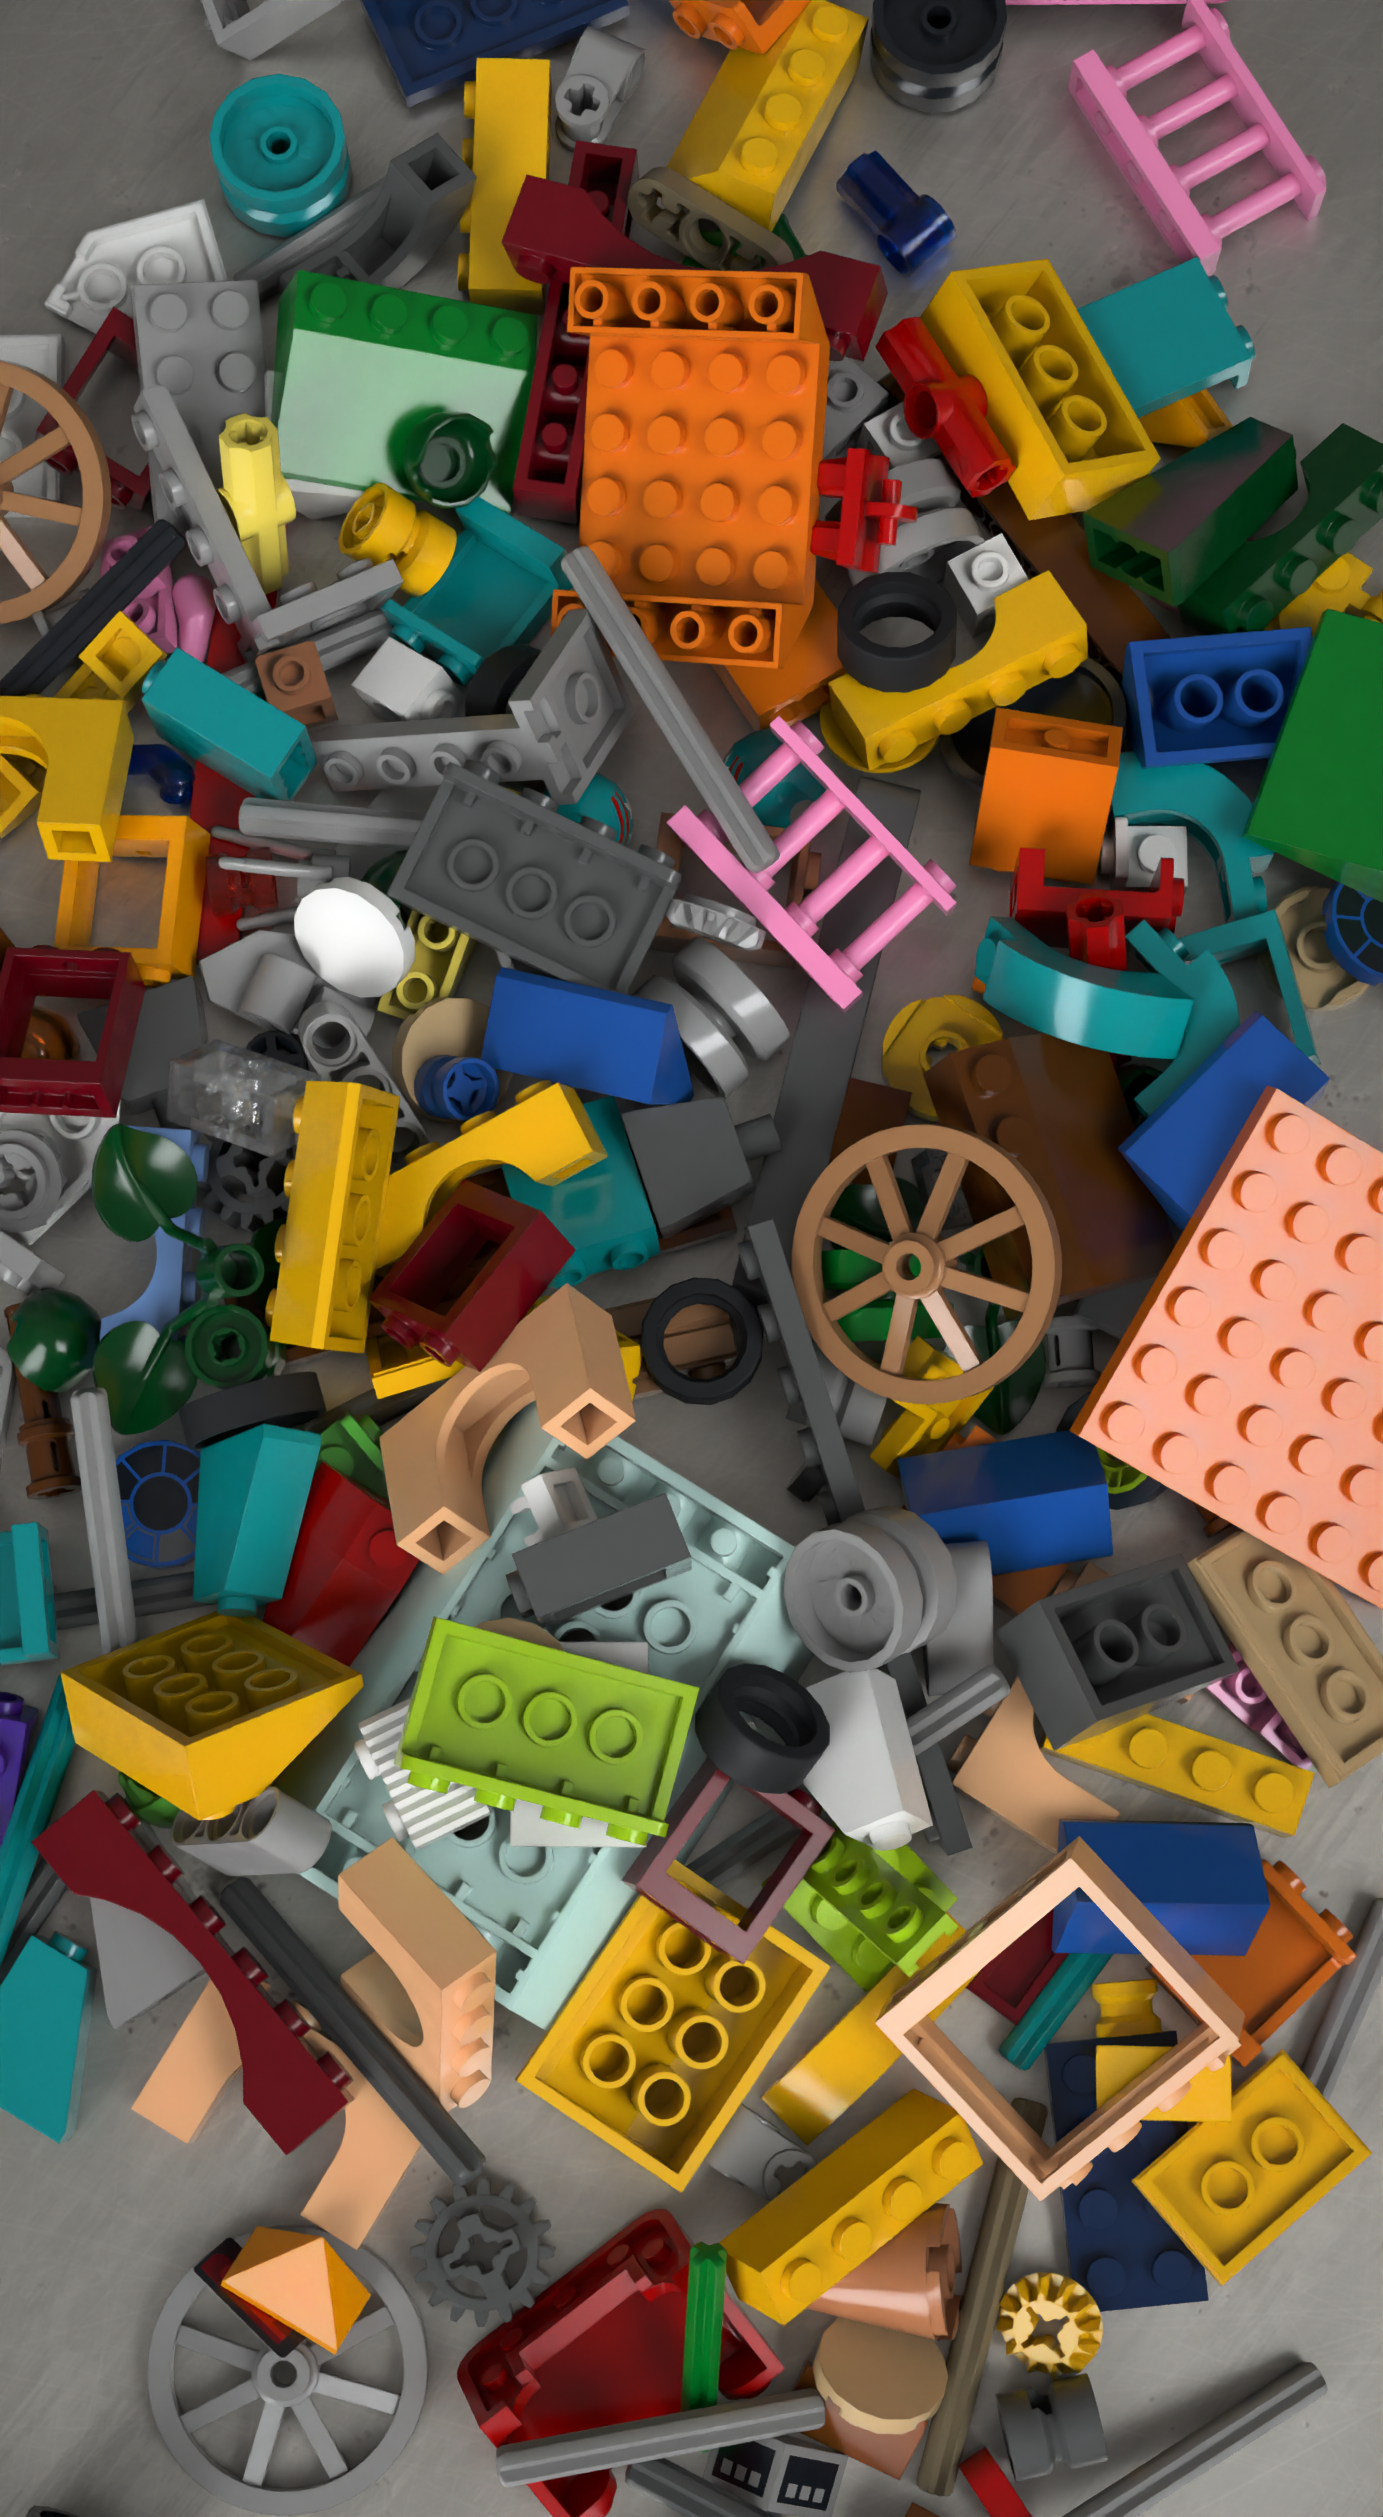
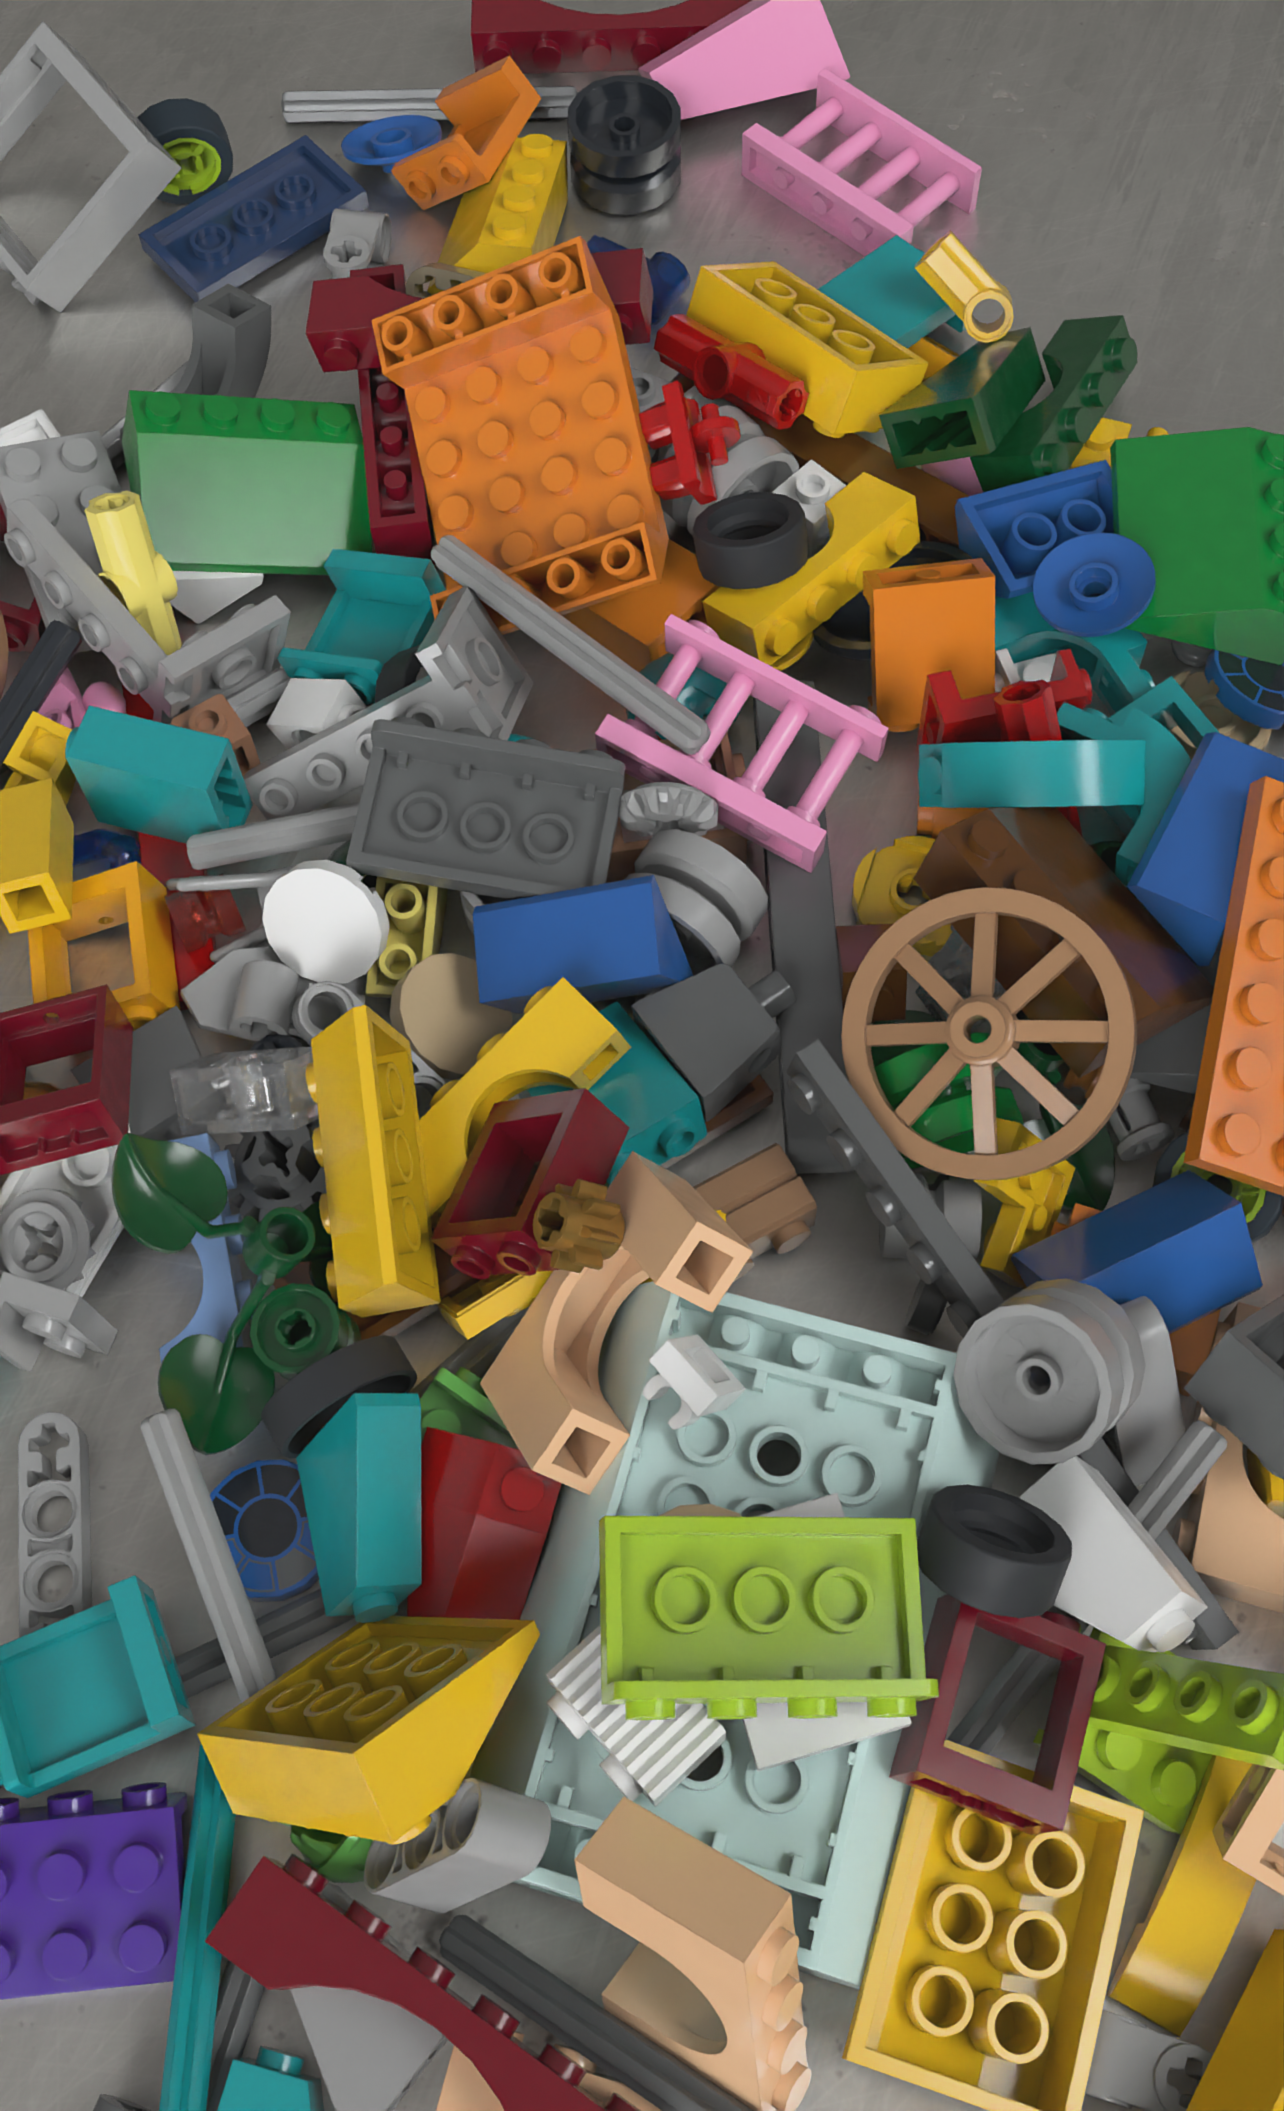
camera: 15 degrees left, 15 degrees down
reddish brown pin [4,1303,82,1500] -> none
dark green hair [7,1288,101,1393] -> none
teal wheel [209,74,353,237] -> none
yellow wheel [338,483,457,597] -> none
dark green hair [403,411,498,509] -> none
blue wheel [414,1055,500,1122] -> none
yellow brick [458,58,552,315] -> none
dark grey window [505,1493,692,1629] -> none
black tyre [640,1277,764,1405] -> none
none -> pearl gold gear [533,1179,625,1273]
none -> yellow piece [914,230,1014,343]
none -> blue dish [1033,532,1156,637]

